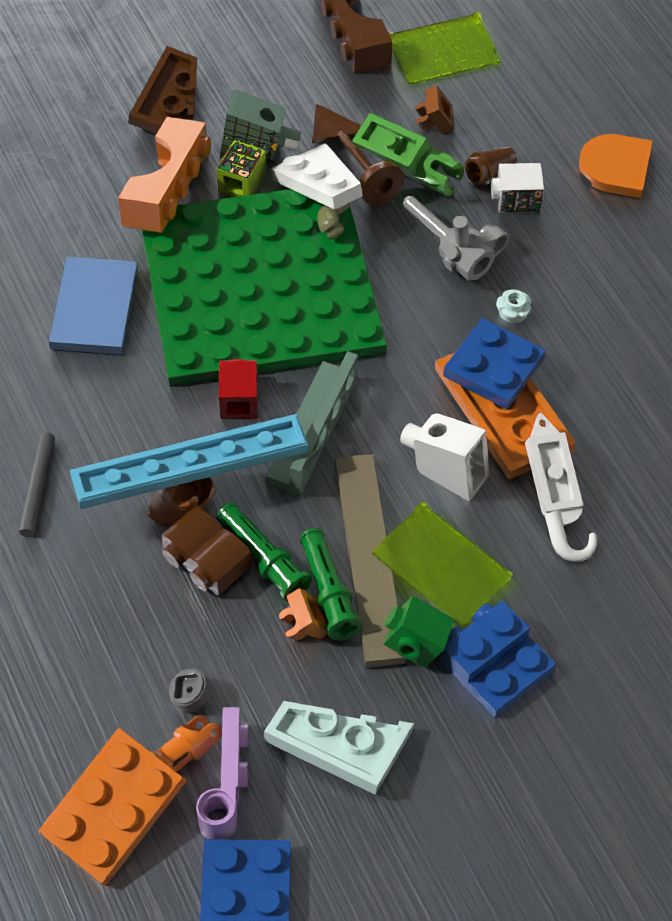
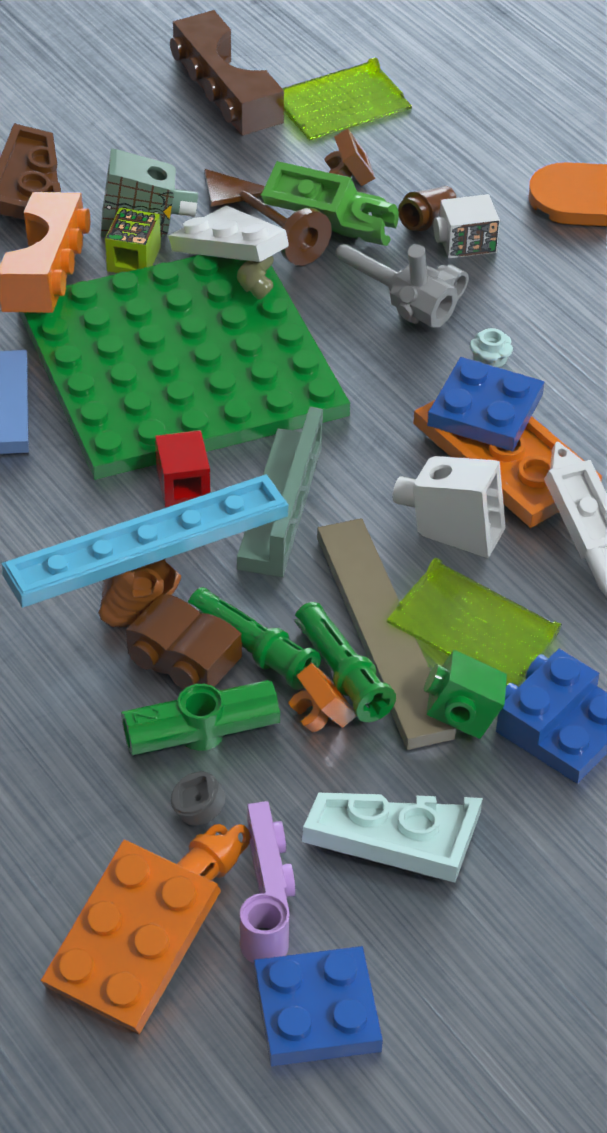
camera: 10 degrees left, 10 degrees down
none -> green piece [121,680,280,755]

